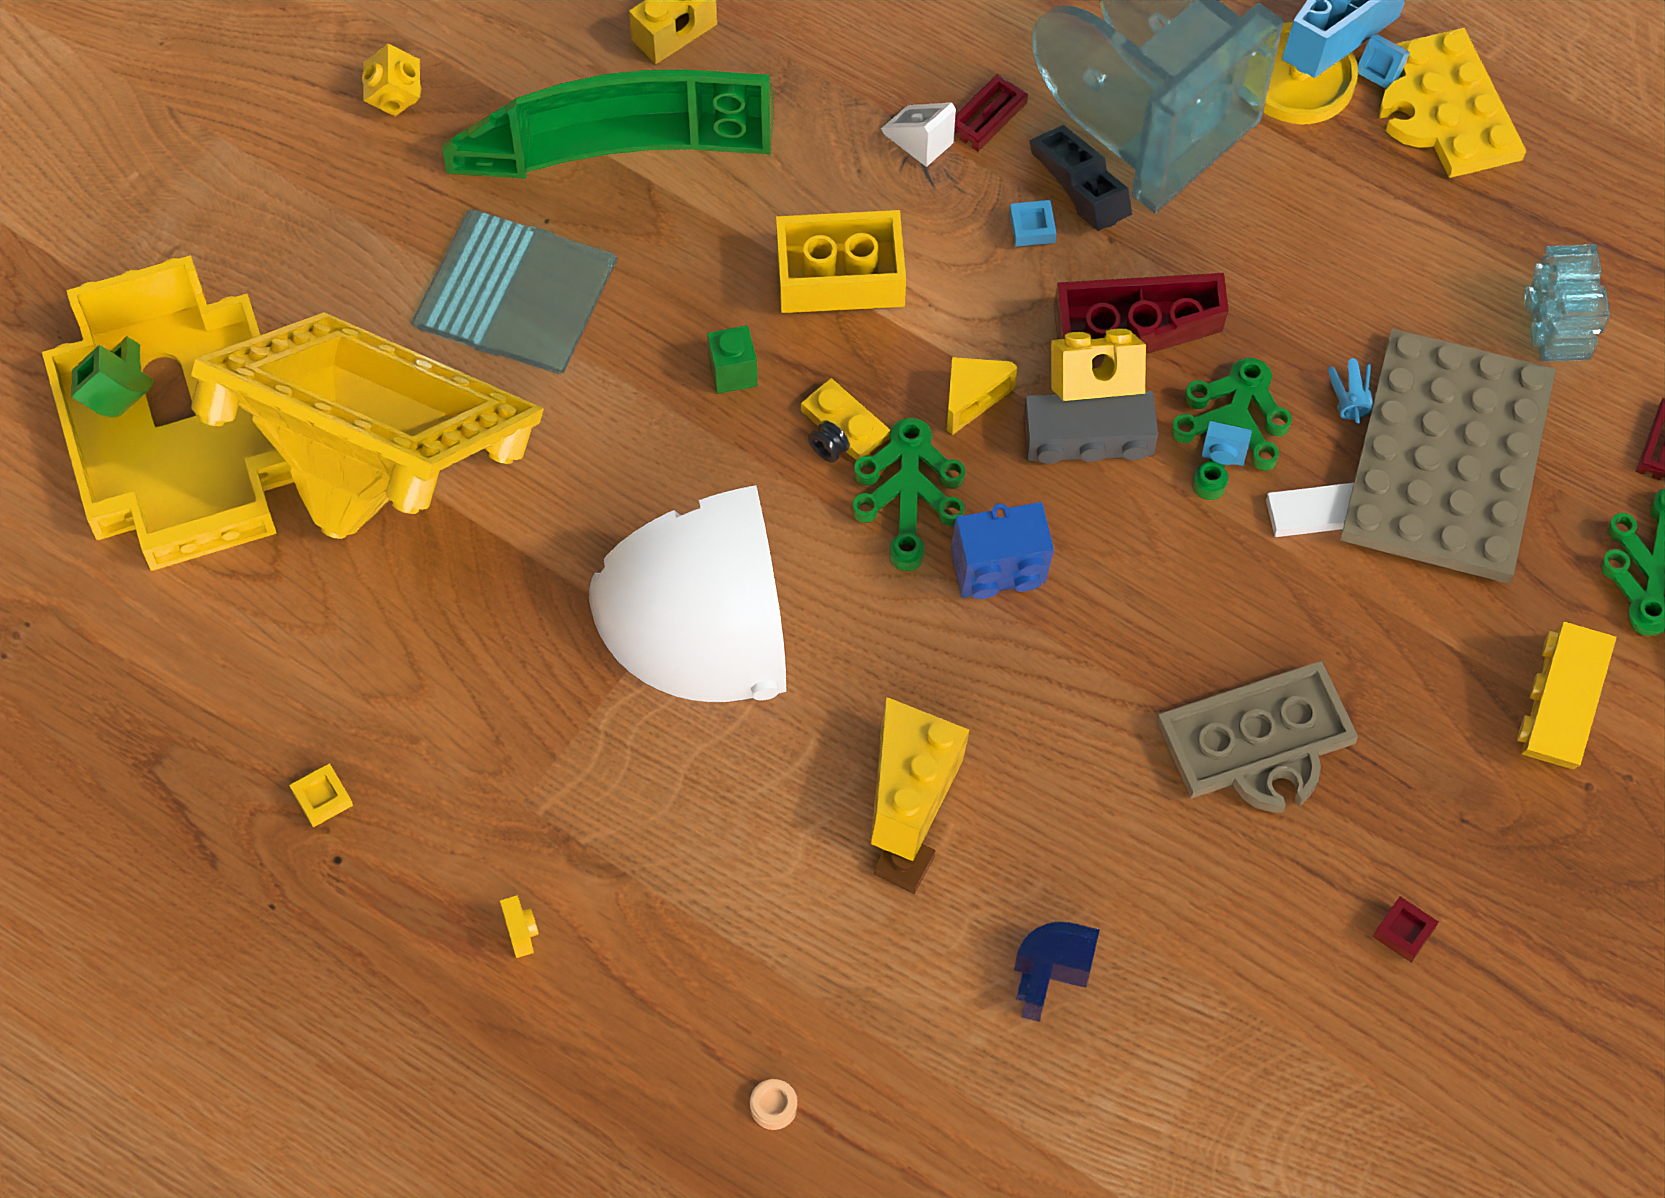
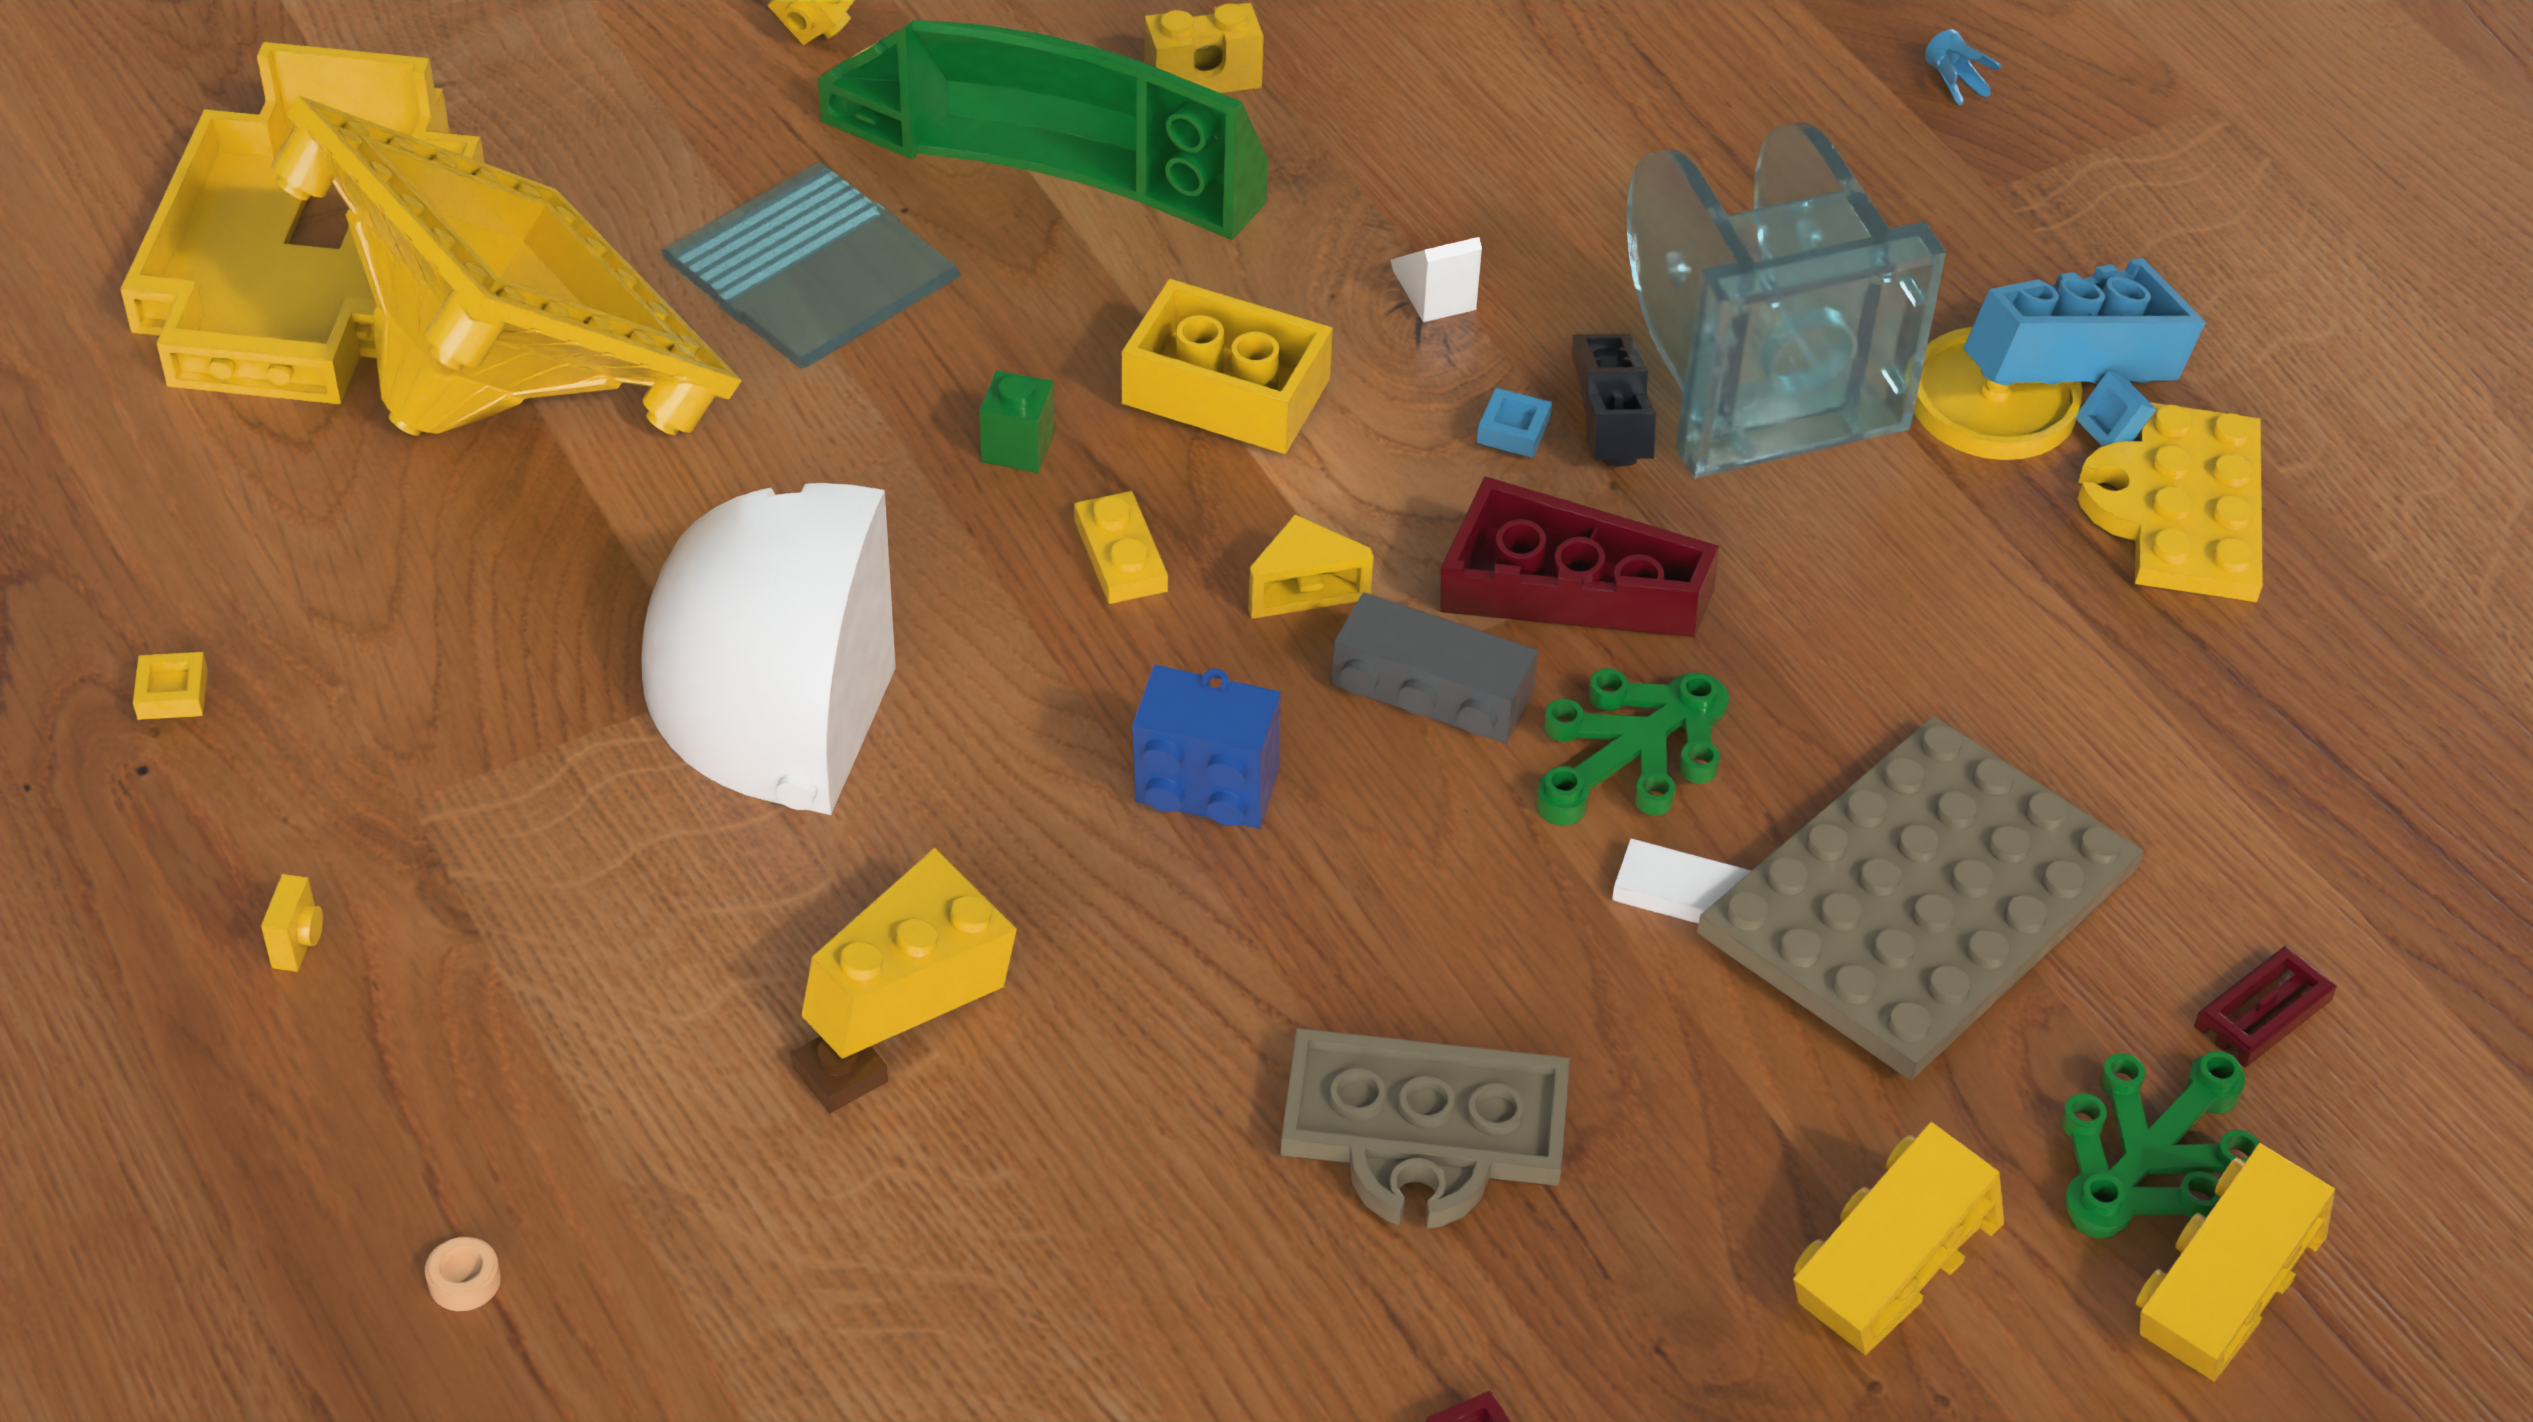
camera: 25 degrees right, 15 degrees down
green brick [71,336,154,417] -> none
black bush [808,420,850,463] -> none
green plant [853,418,966,571] -> none
dark red tile [954,73,1028,152] -> none
clear blue brick [1014,922,1100,1022] -> none
yellow brick [1051,329,1146,401] -> none
dark azure plate [1201,421,1252,466] -> none
dark azure piece [1328,358,1373,424] -> none
clear light blue brick [1524,244,1610,362] -> none

